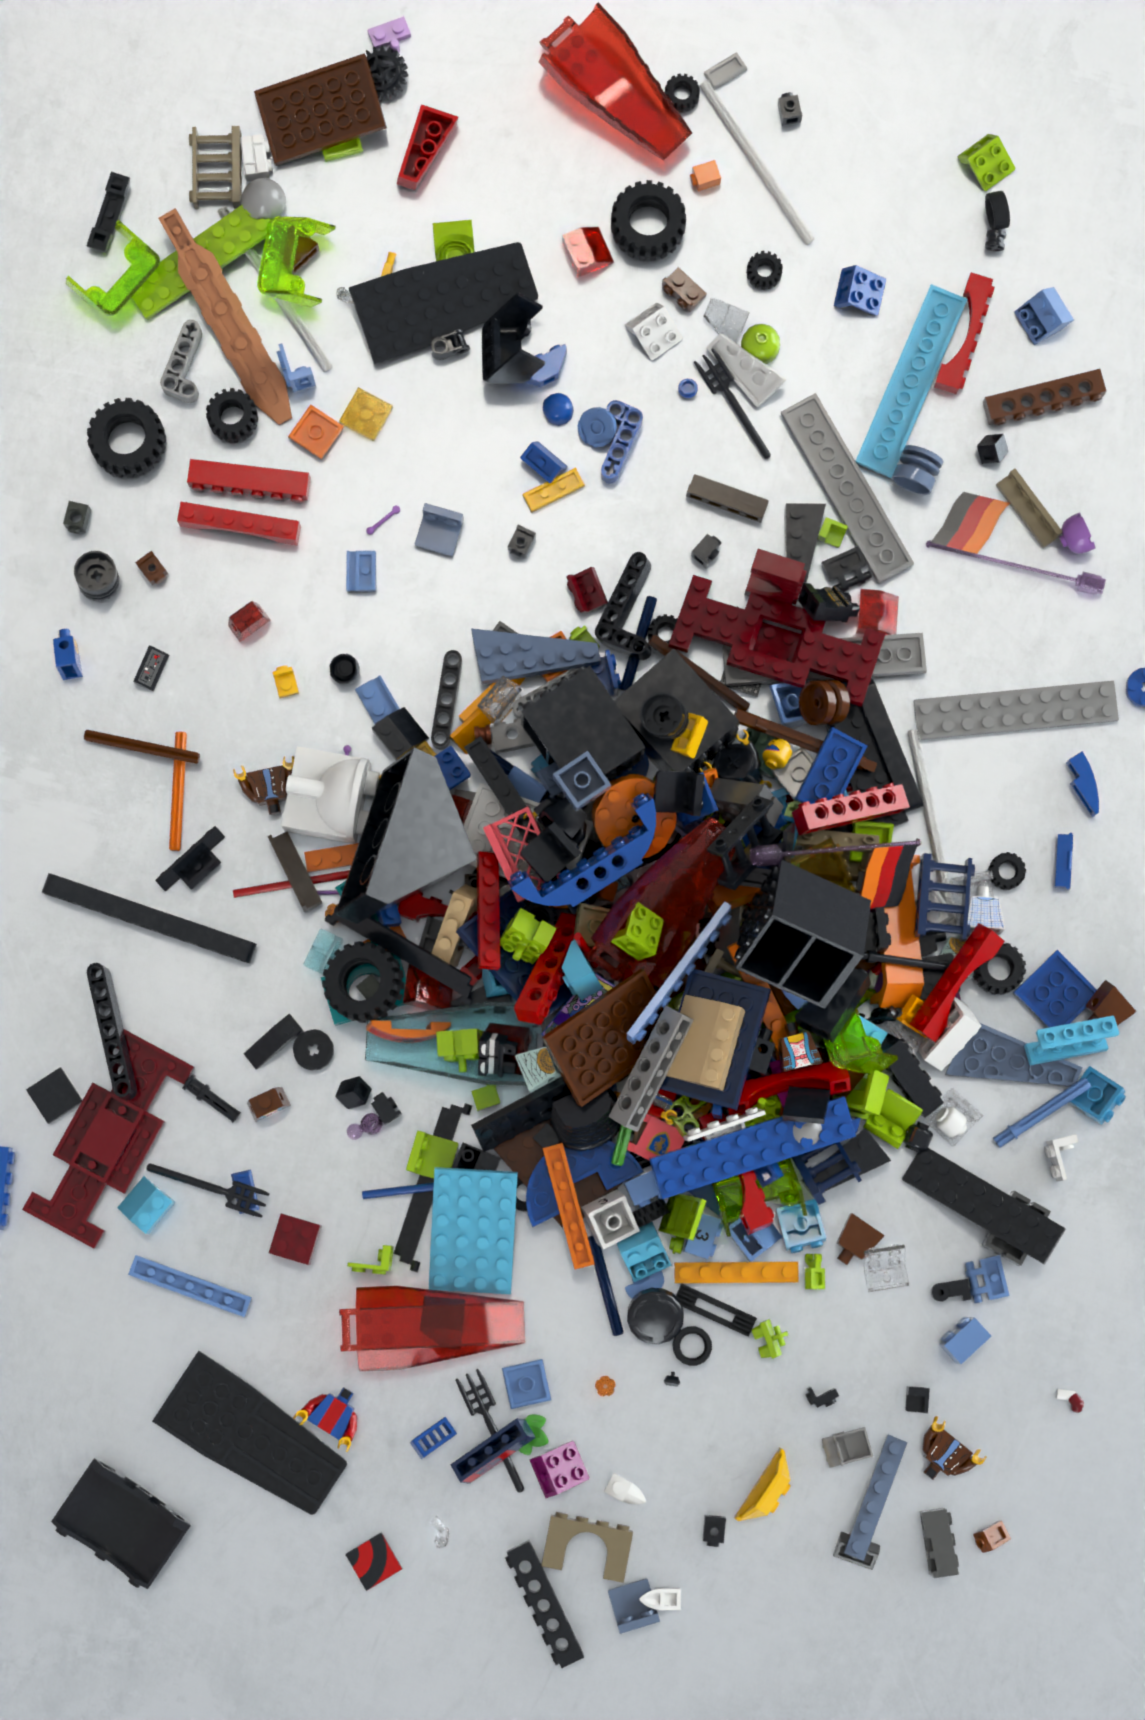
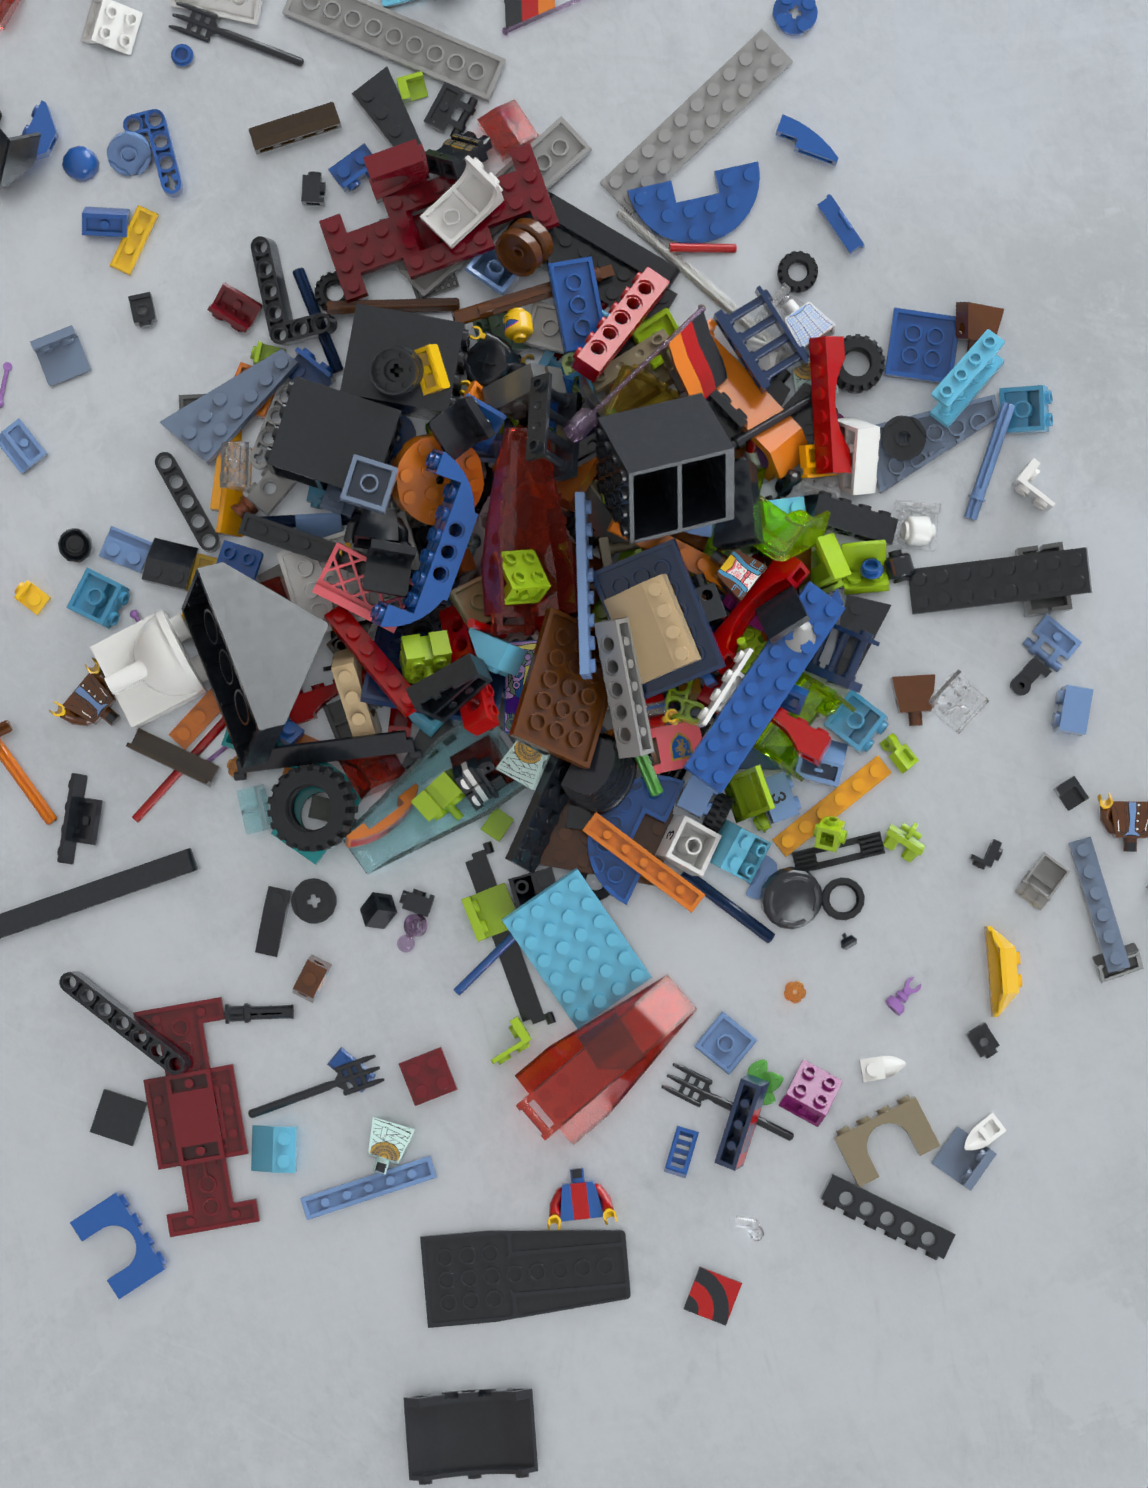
camera: 40 degrees left, 5 degrees up
none -> dark azure plate [66,568,130,629]
none -> blue bracket [328,143,372,192]
none -> light aqua torso [368,1117,415,1175]
none -> black wedge [406,653,493,723]
none -> white bracket [420,155,504,249]
none -> blue plate [627,161,760,243]
none -> red bar [669,243,737,253]
none -> lime brick [813,816,848,852]
none -> blue plate [860,558,883,579]
none -> black plate [881,415,926,461]
none -> medium lavender piece [885,977,921,1016]

